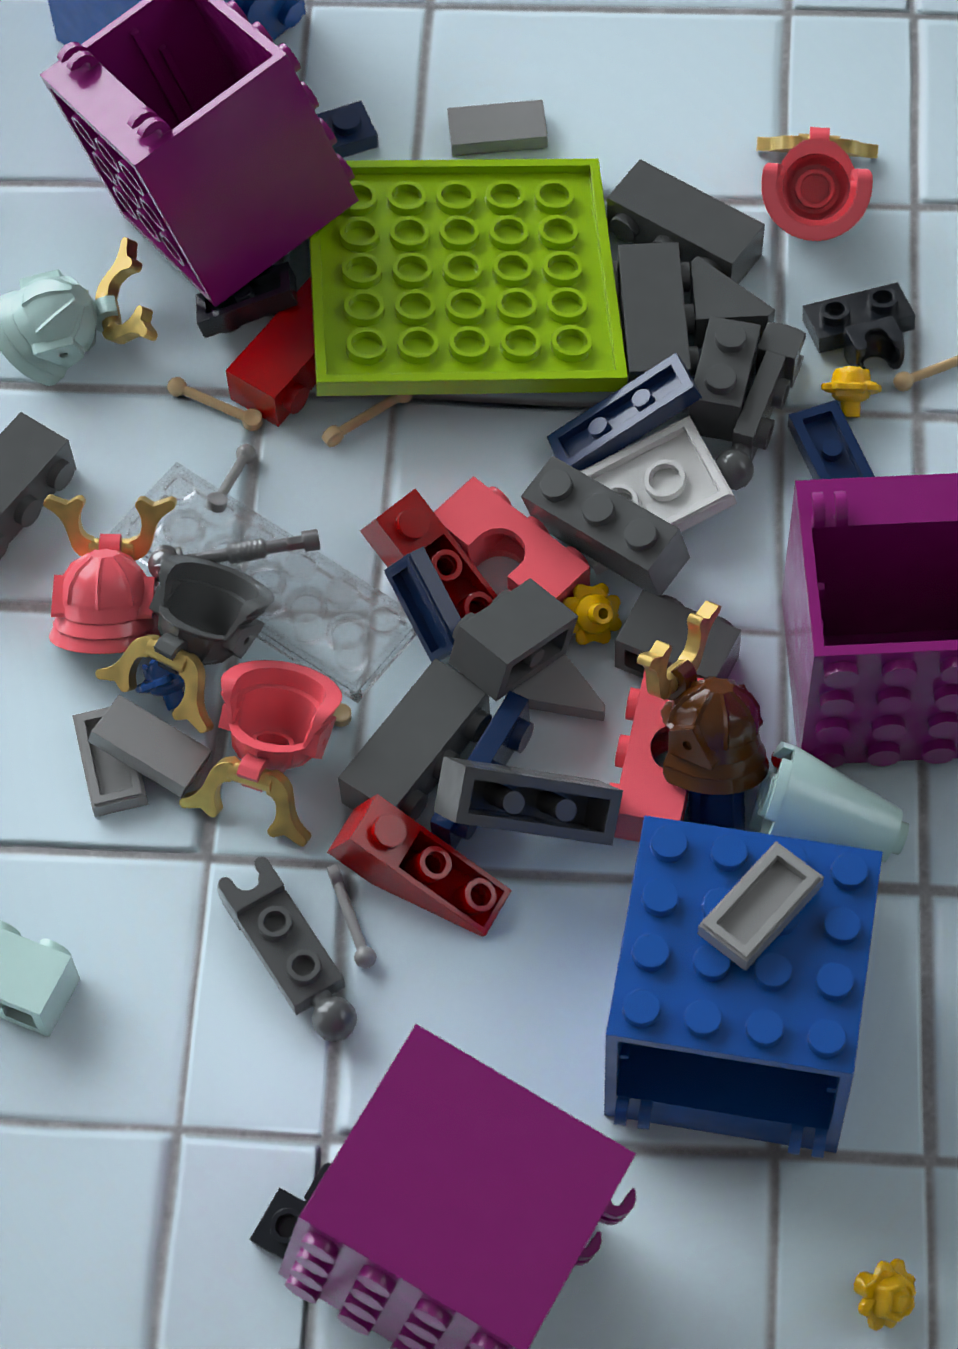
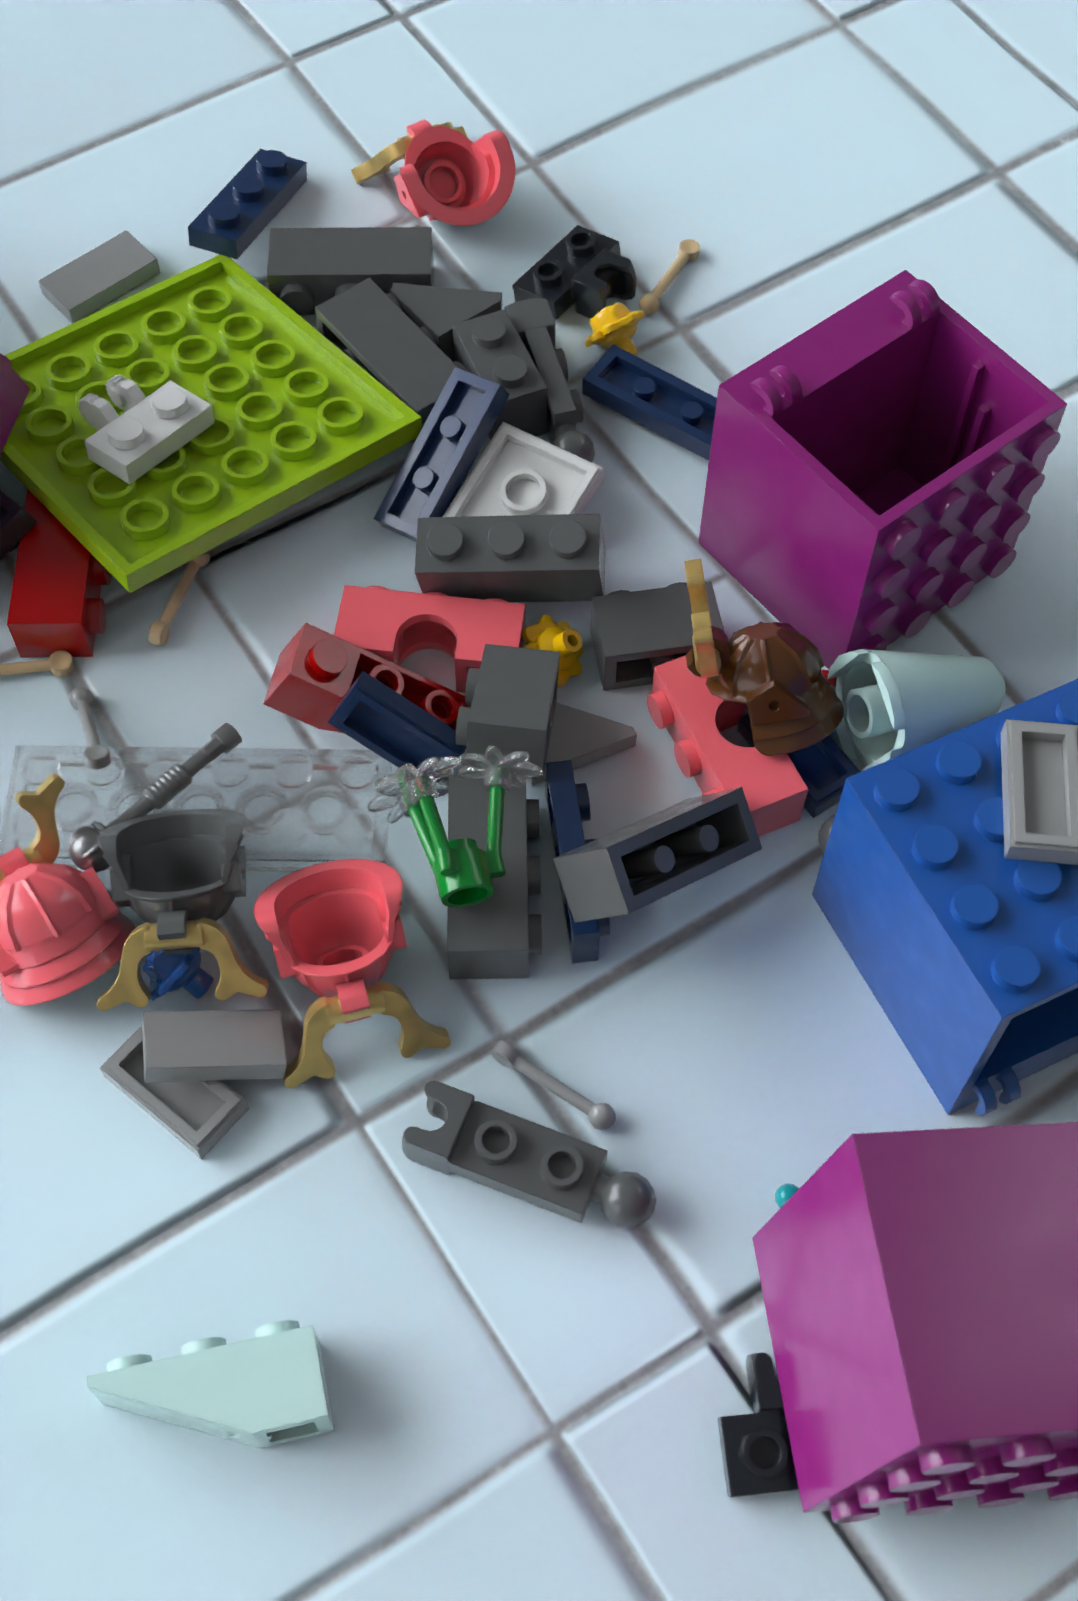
camera: 40 degrees left, 0 degrees up
red slope [327,794,512,937] -> none
none -> white hinge [78,374,215,485]
none -> dark blue plate [188,149,307,259]
none -> plant [367,745,543,908]

